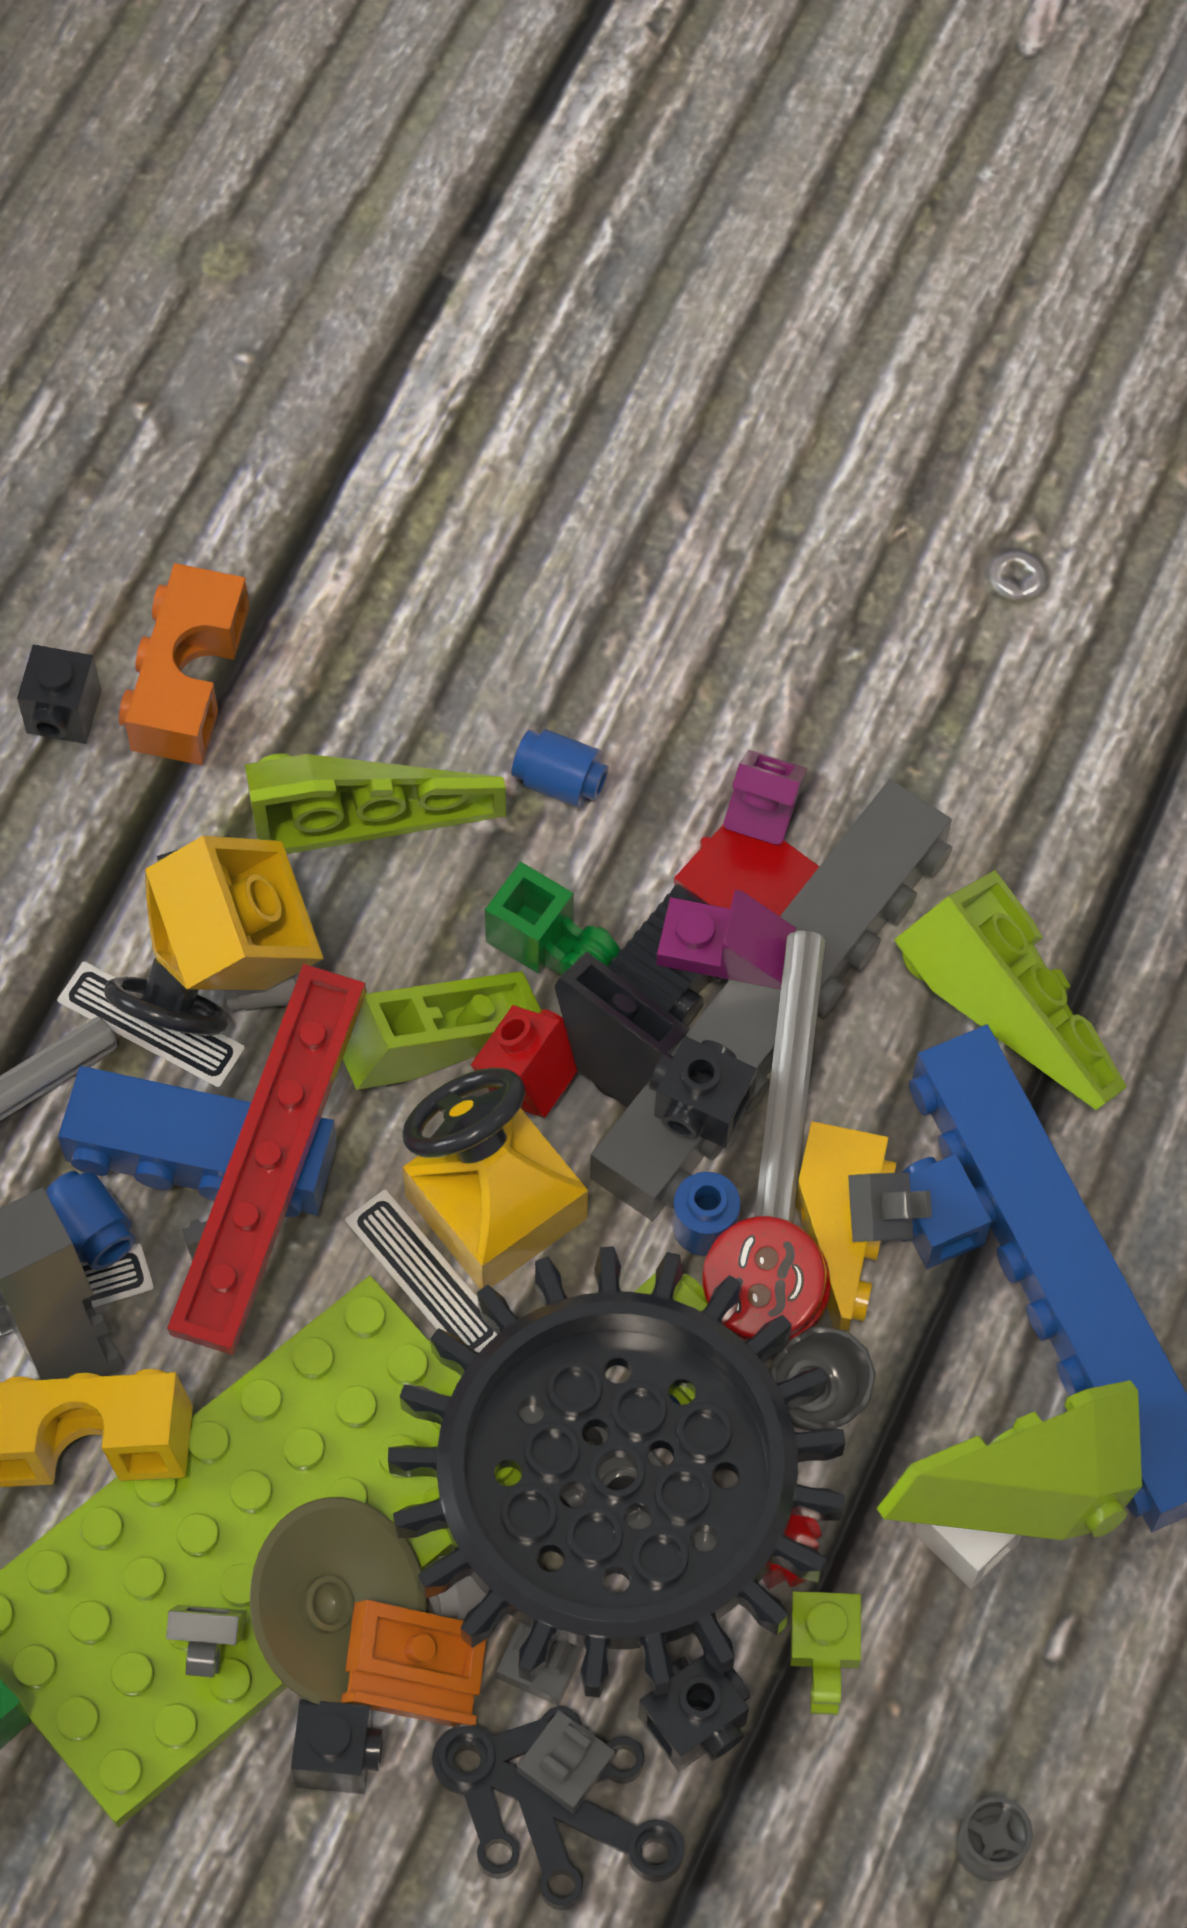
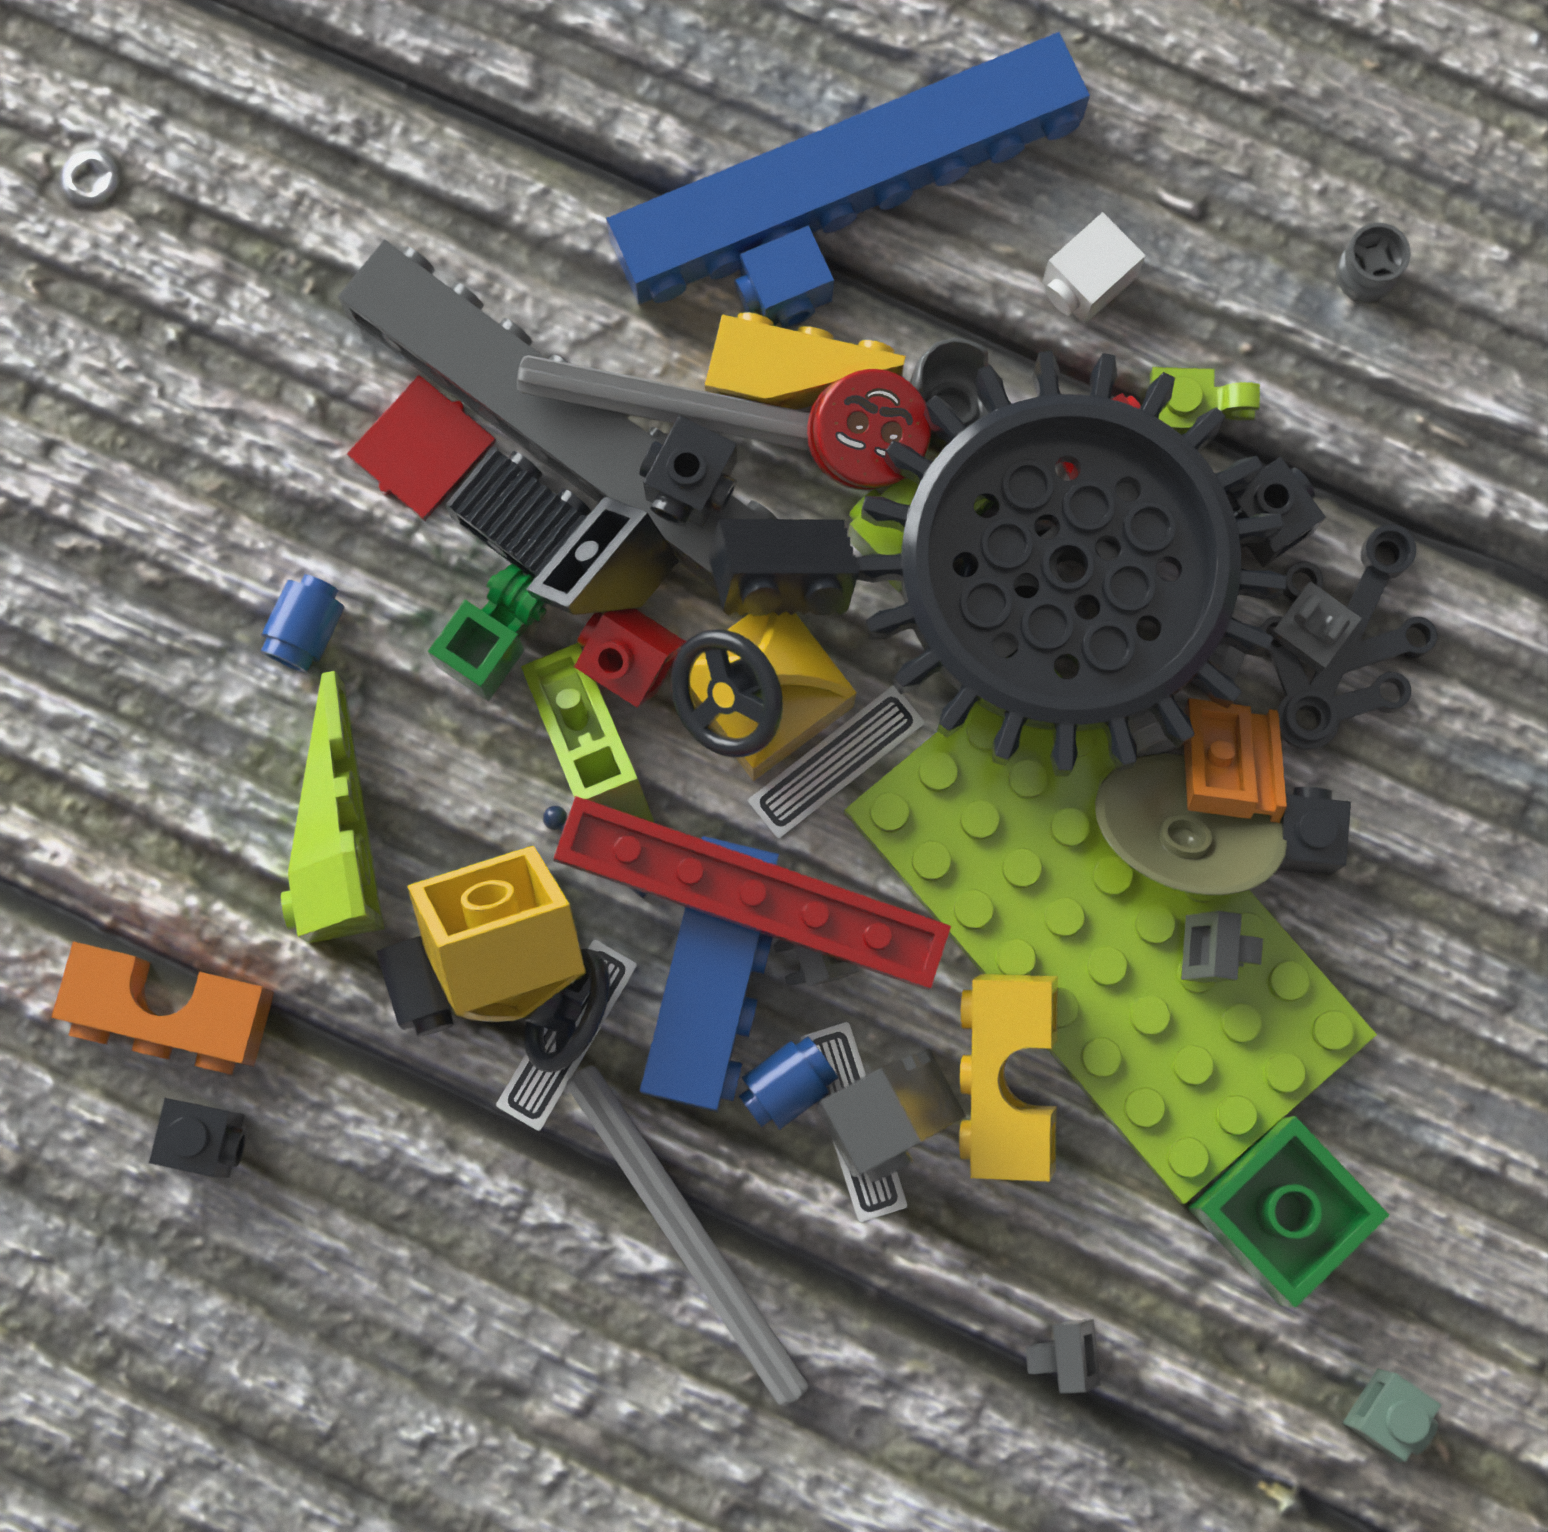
camera: 90 degrees left, 15 degrees up
magenta slope [657,890,796,990] -> none
blue brick [672,1172,740,1256] -> none
magenta slope [724,750,807,844] -> none
dark grey tile [848,1172,932,1242] -> none
lime wedge [877,1380,1142,1540] -> none
lime wedge [894,870,1127,1110] -> none
none -> black brick [708,519,859,616]

